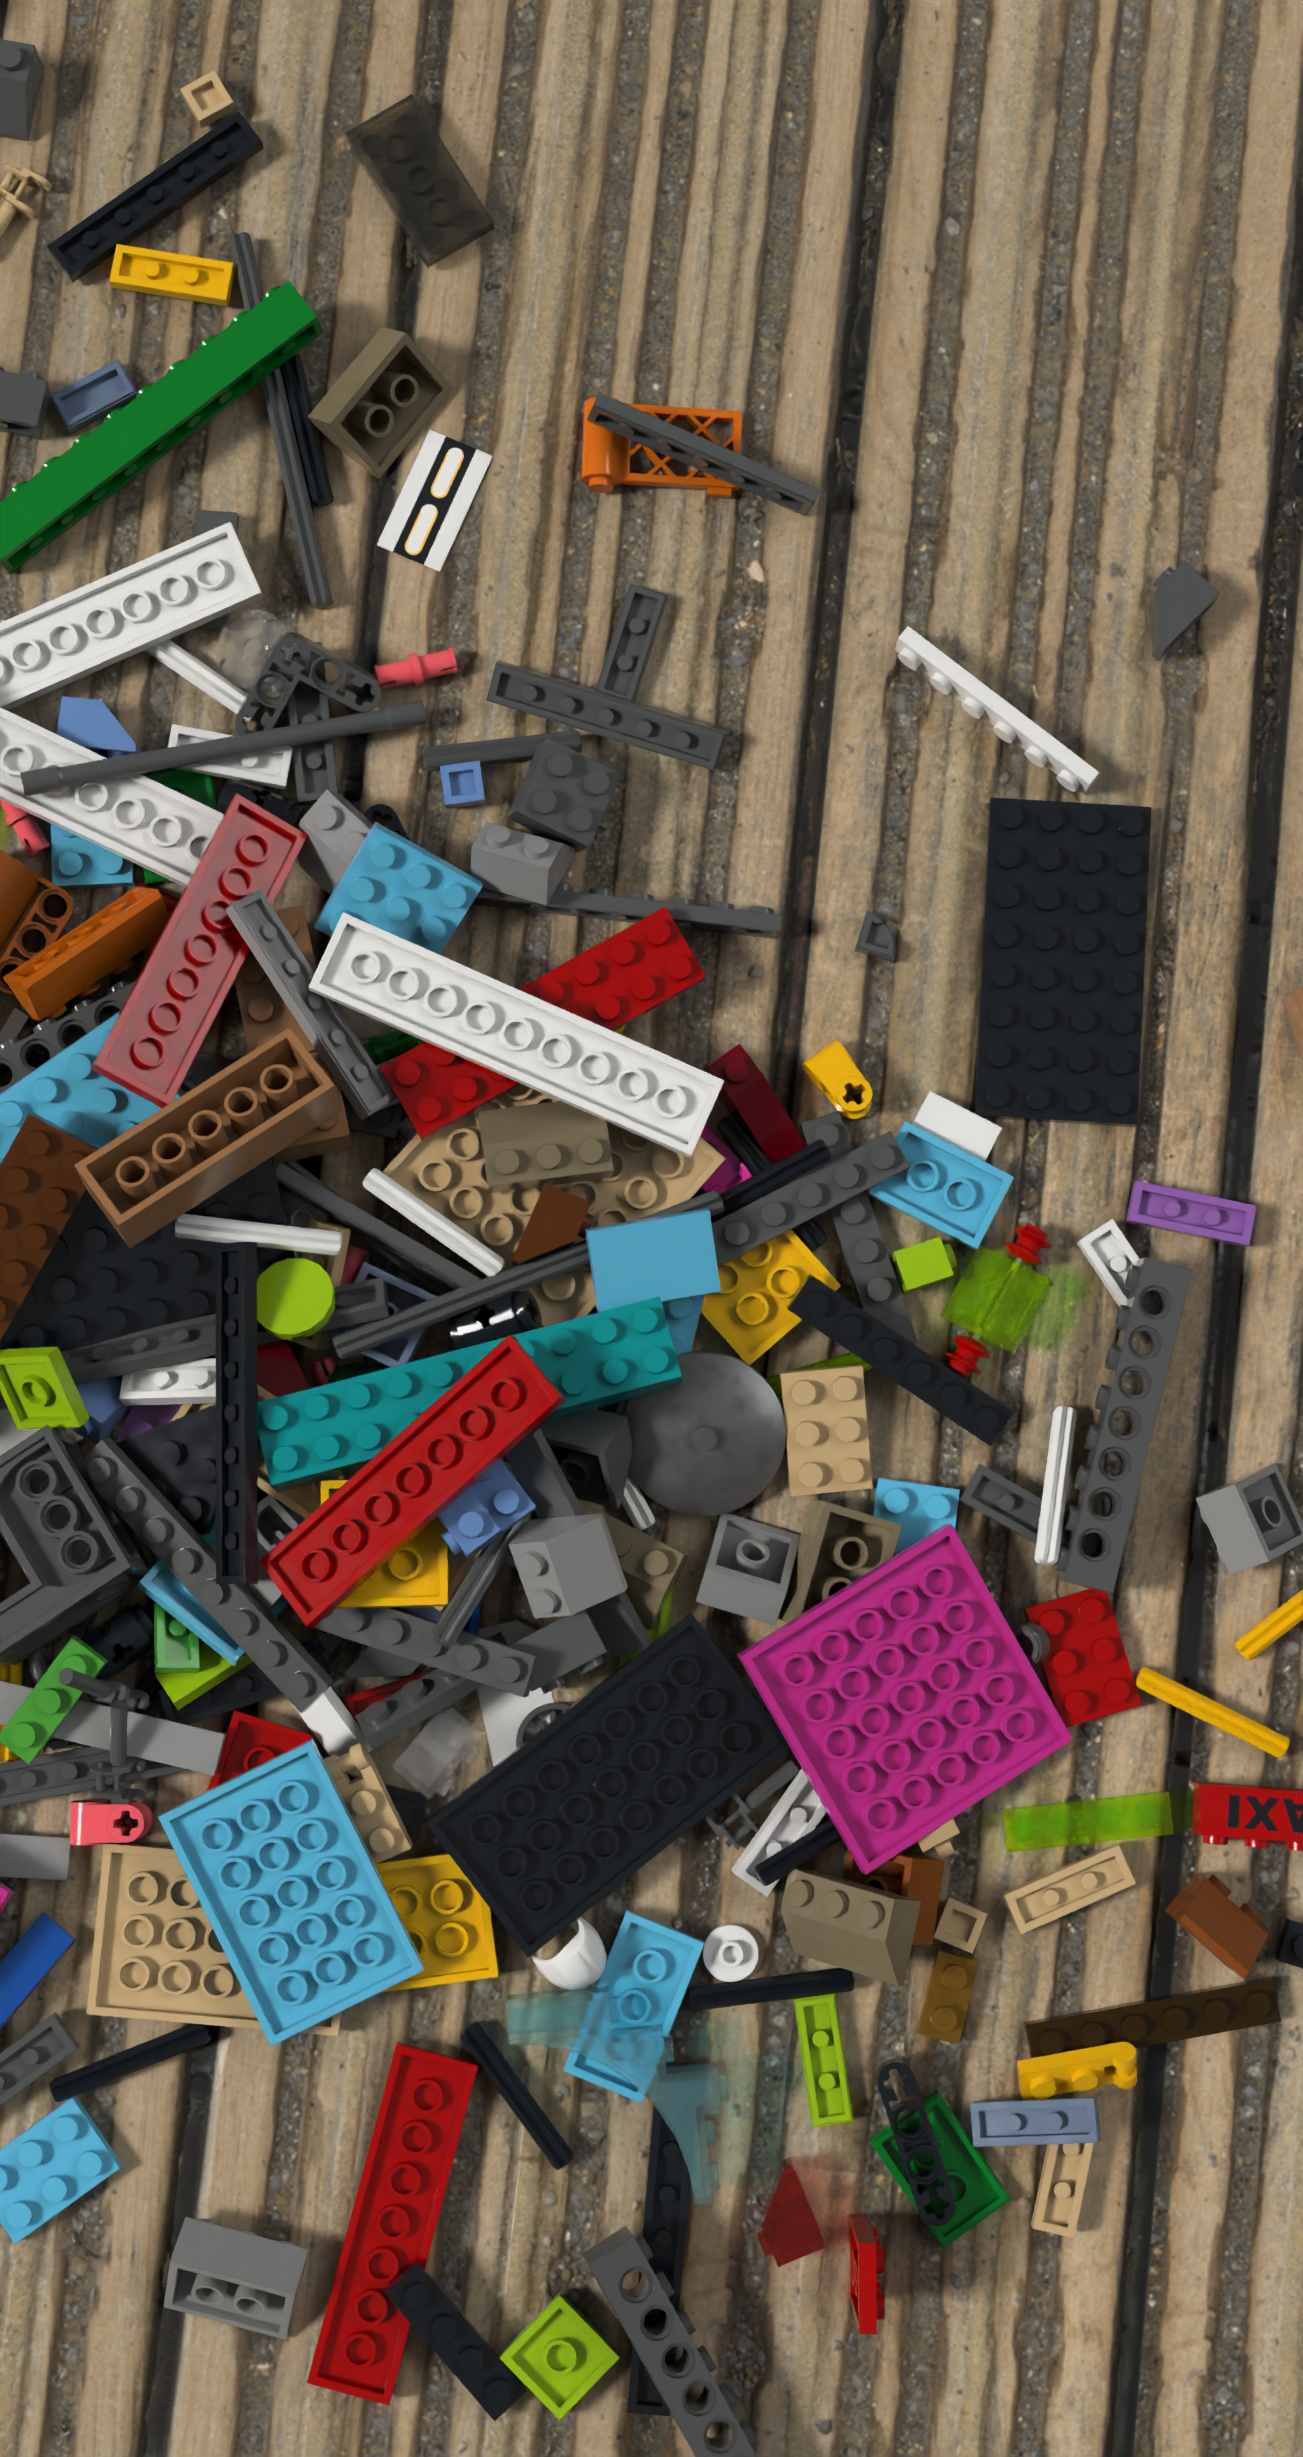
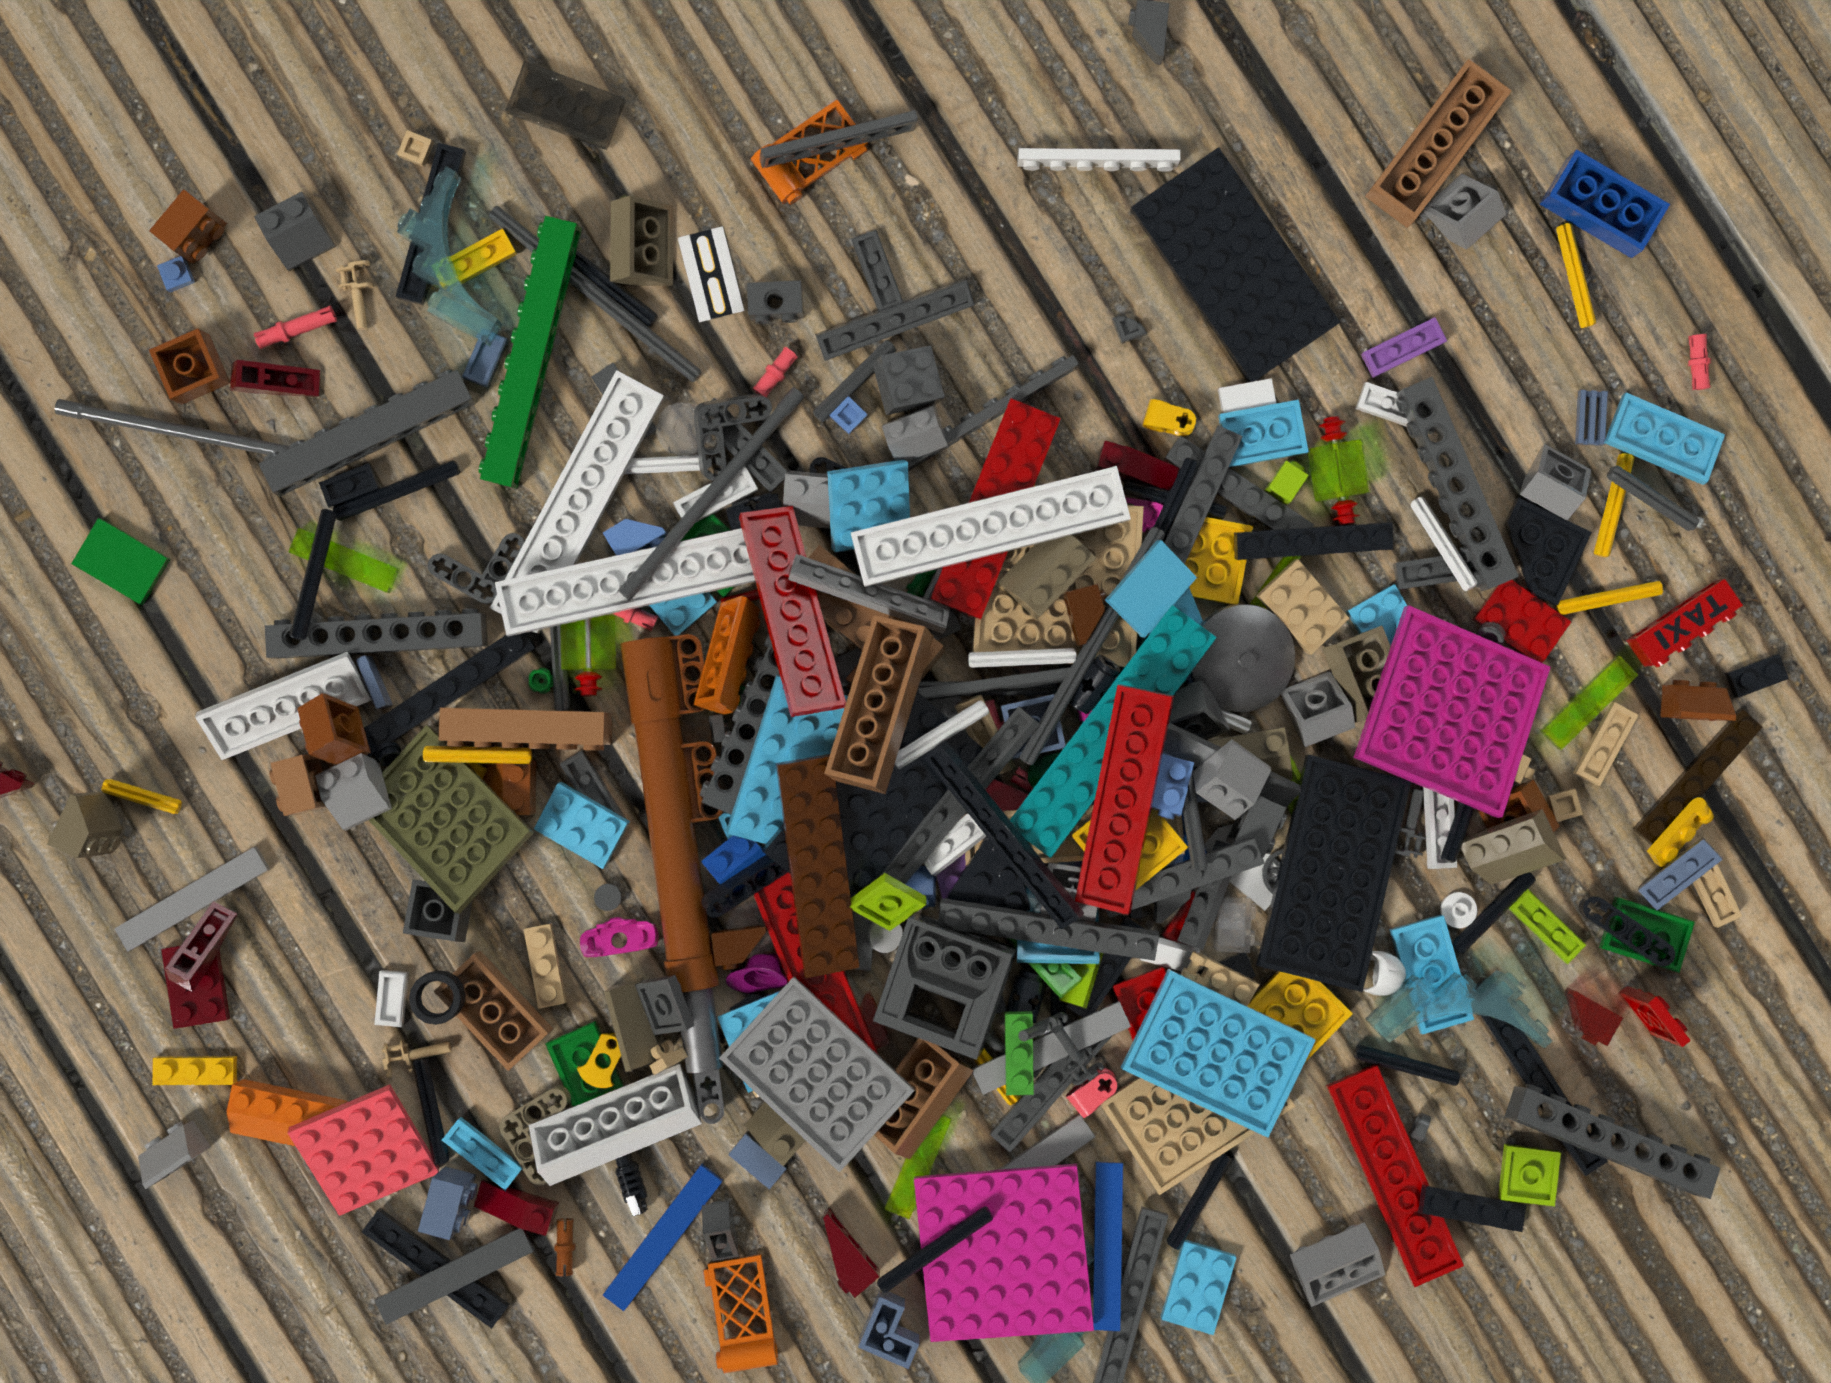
camera: 30 degrees left, 5 degrees up
lime tile [257,1258,336,1340] -> none
pearl gold plate [917,1949,979,2045] -> none
none -> clear light blue arch [397,166,503,347]
none -> dark grey brick [747,280,804,324]
none -> dark grey tile [1410,1112,1431,1141]
none -> black plate [1504,498,1592,606]

